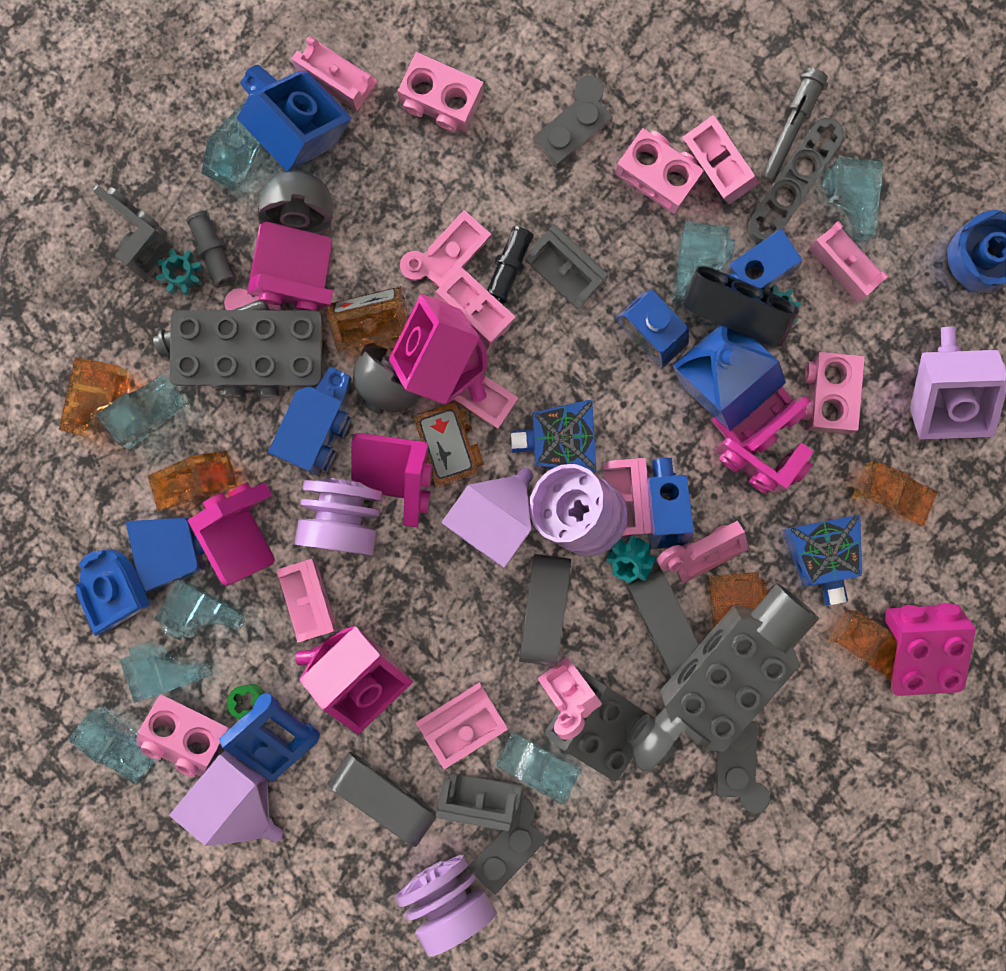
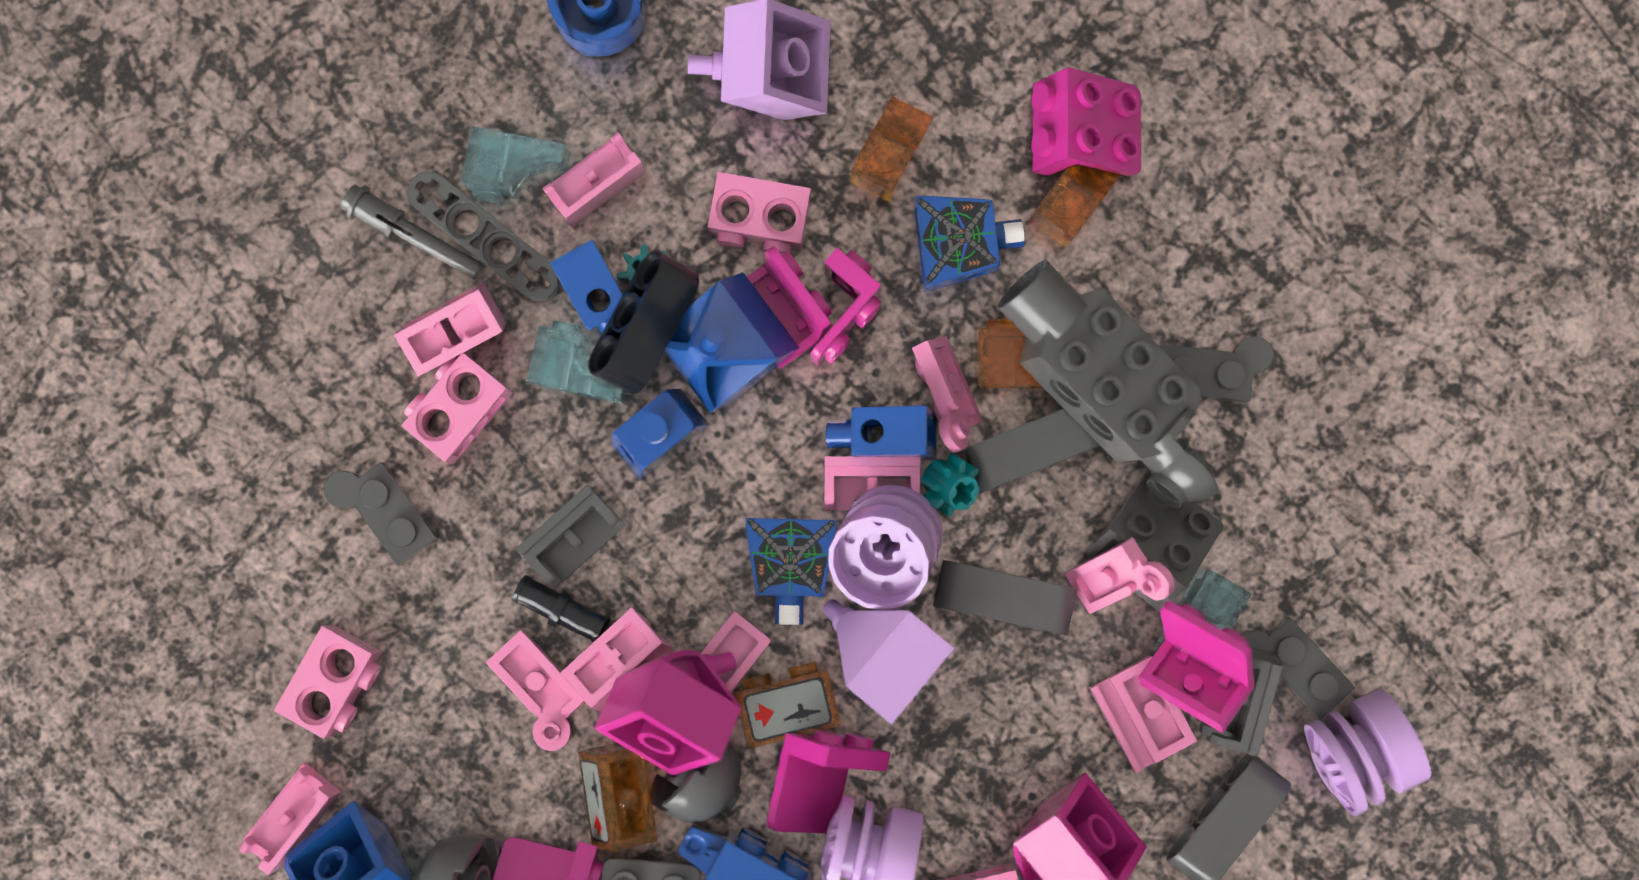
camera: 90 degrees left, 0 degrees up
none -> dark pink bracket [1138,601,1255,733]

